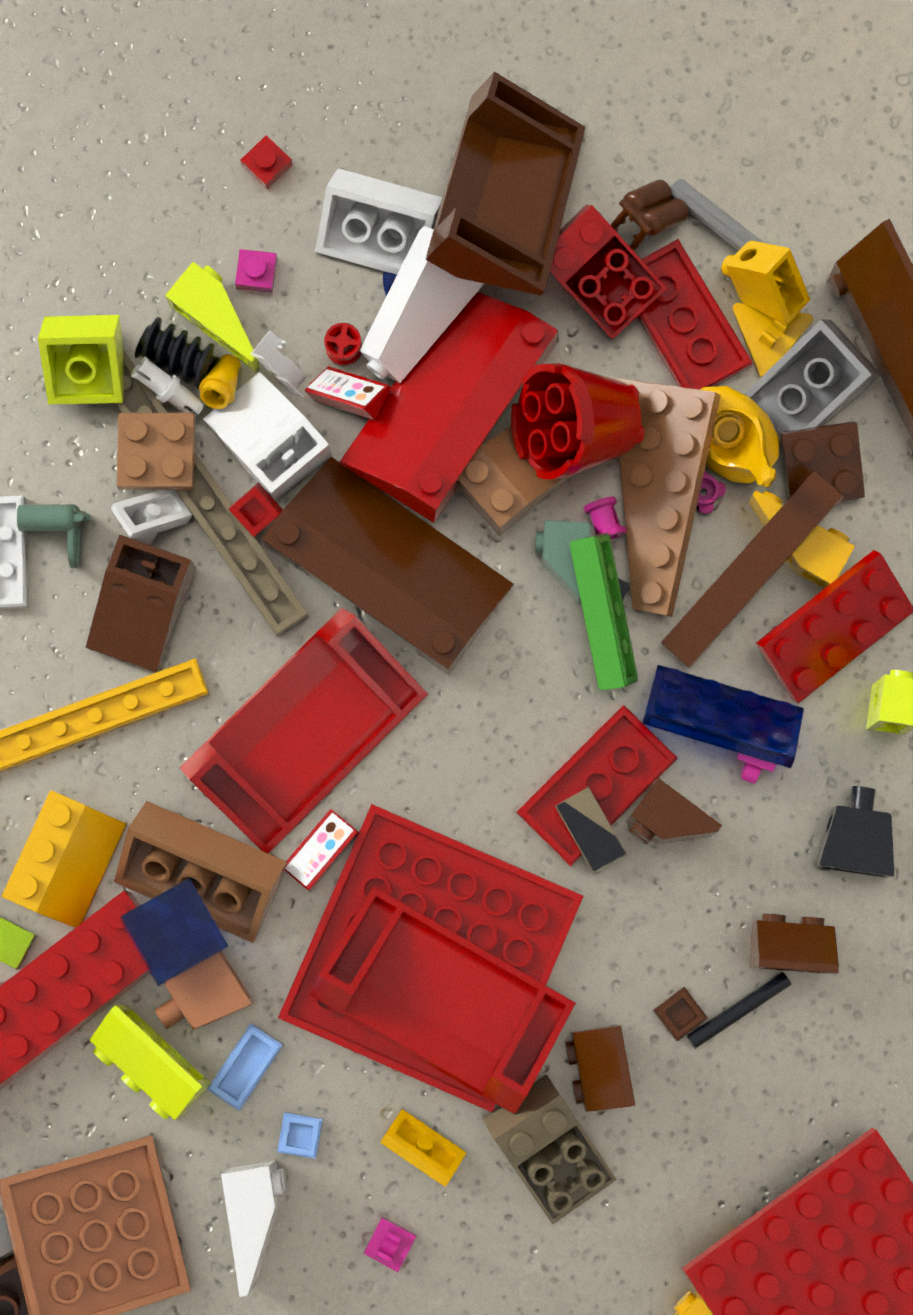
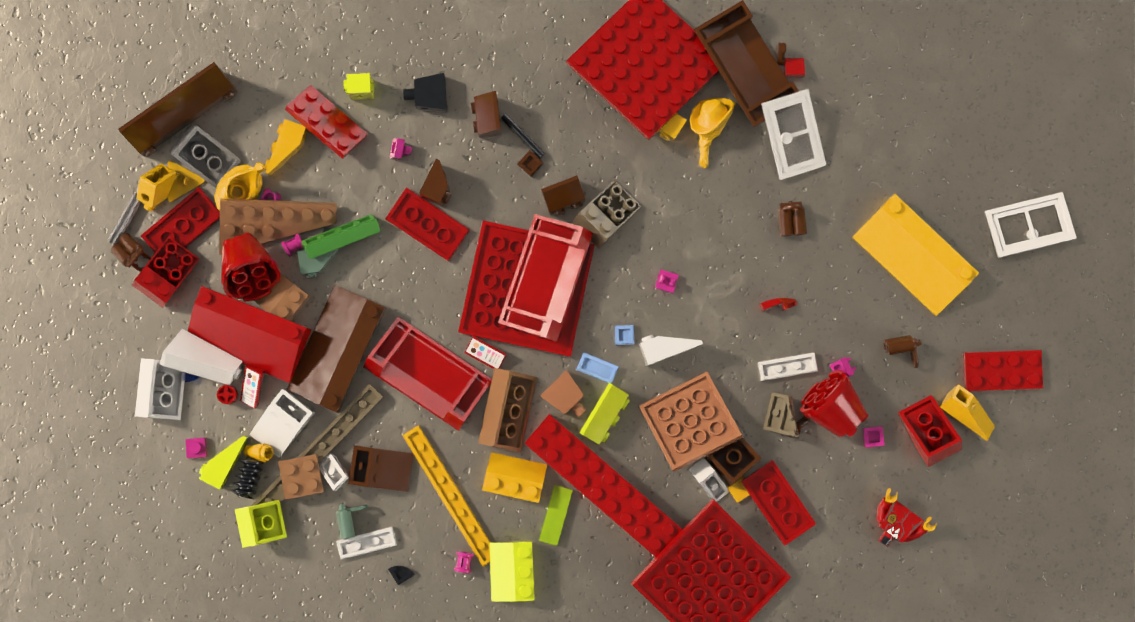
camera: 105 degrees left, 5 degrees up
clear blue plate [120,878,228,987] -> none
white pin [131,357,205,416] -> none
red plate [228,482,283,537] -> none
red plate [240,135,293,189] -> none
white piece [251,330,307,398] -> none
yellow plate [380,1109,467,1187] -> none
reddish brown slope [425,71,585,296] -> none
black tile [555,787,627,873] -> none
clear blue plate [642,665,804,768] -> none
reddish brown tile [661,471,844,668] -> none
reddish brown plate [780,421,865,501] -> none

